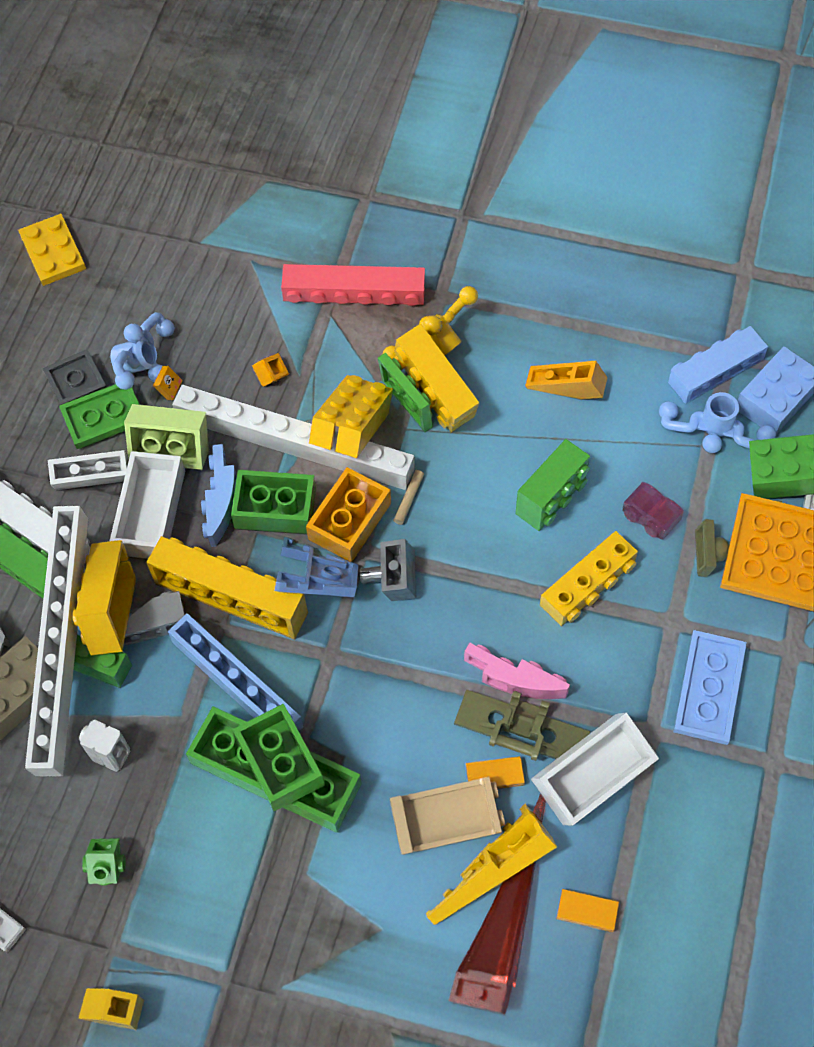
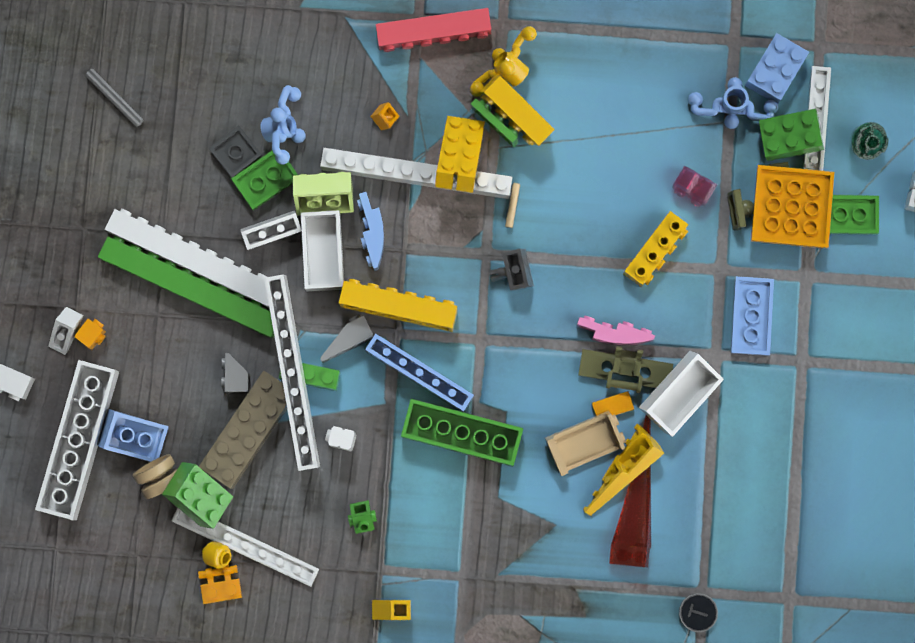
camera: 10 degrees left, 20 degrees up
yellow plate [18,214,86,286] -> none
yellow piece [73,540,136,655] -> none
light orange tile [153,366,183,400] -> none
bright green brick [231,470,316,534] -> none
bright green brick [233,703,324,812] -> none
medium blue wing [274,537,358,597] -> none
light orange brick [306,467,391,562] -> none
bright green brick [515,439,590,531] -> none
light orange slope [525,361,608,399] -> none
light orange tile [556,889,619,932] -> none
light blue brick [668,326,768,404] -> none

